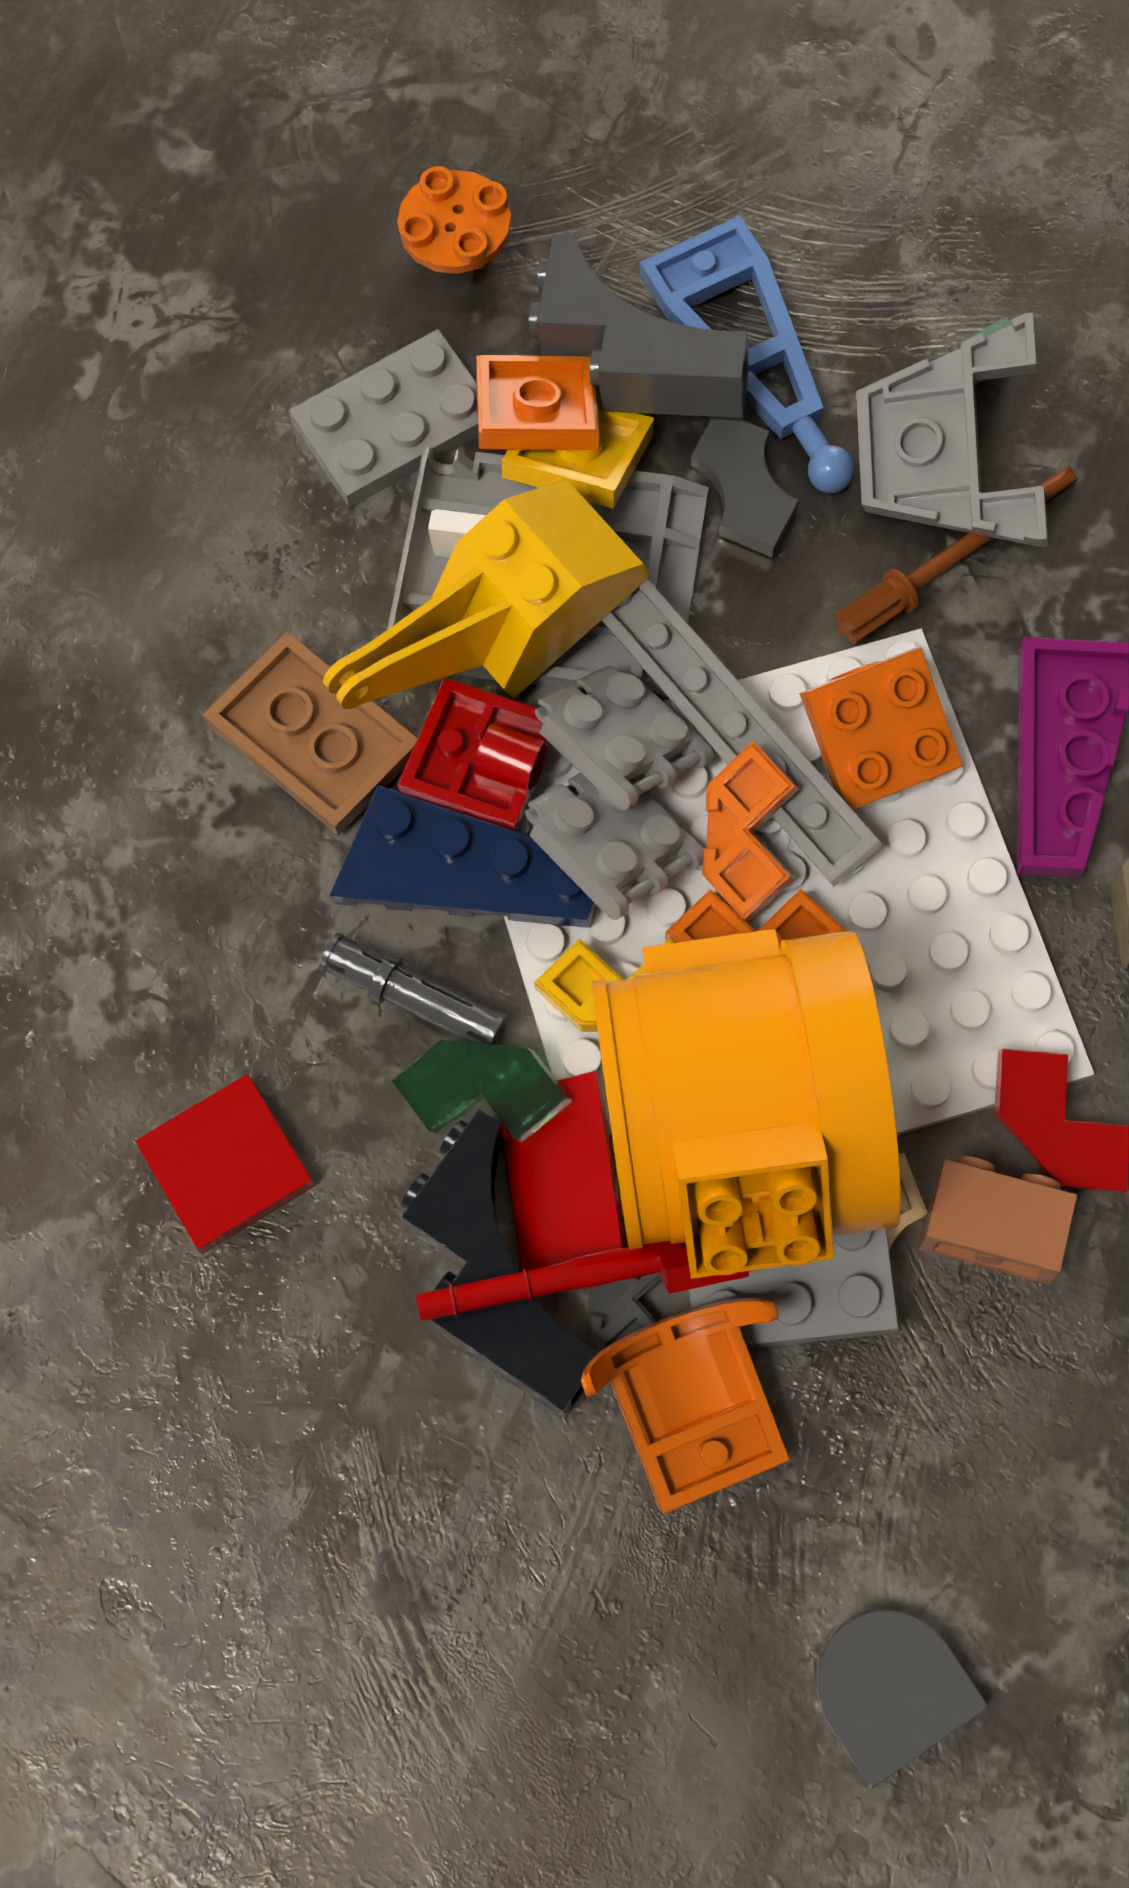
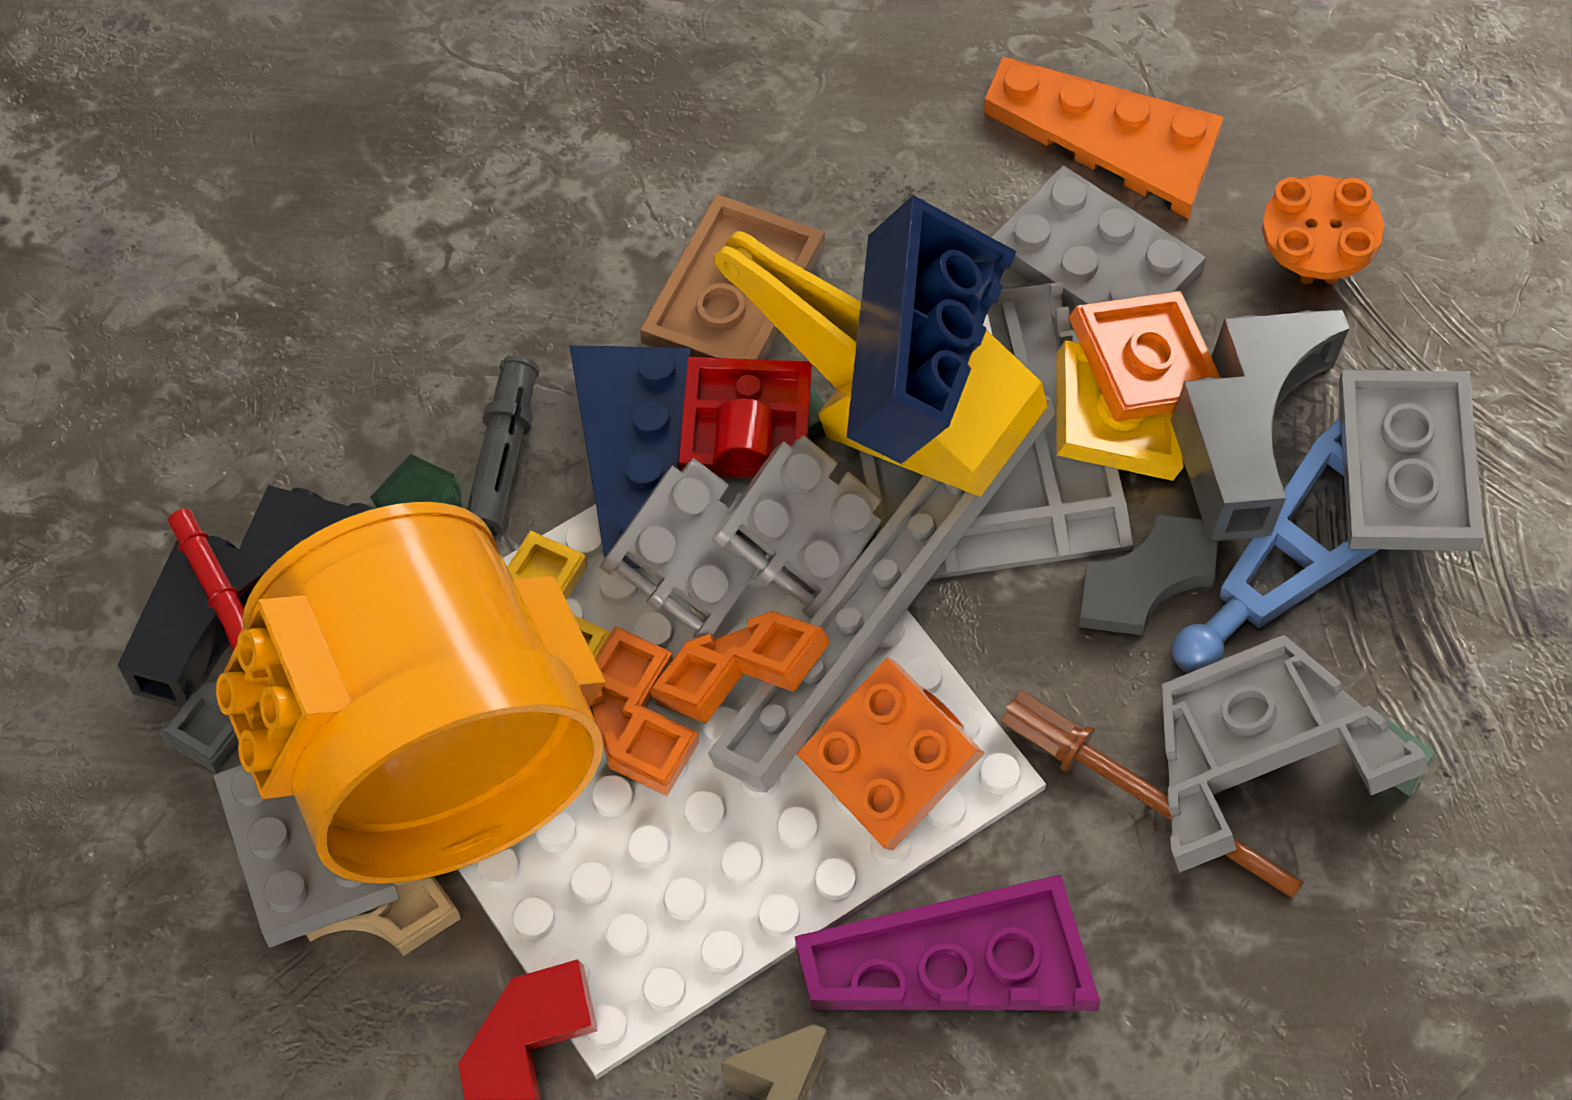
camera: 70 degrees right, 10 degrees down
red tile [135,1073,315,1255] -> none
orange piece [581,1298,790,1514] -> none
nougat brick [919,1156,1077,1285] -> none
none -> dark blue wedge [846,195,1017,464]
none -> orange wing [984,56,1224,219]
none -> light grey plate [1338,370,1484,551]

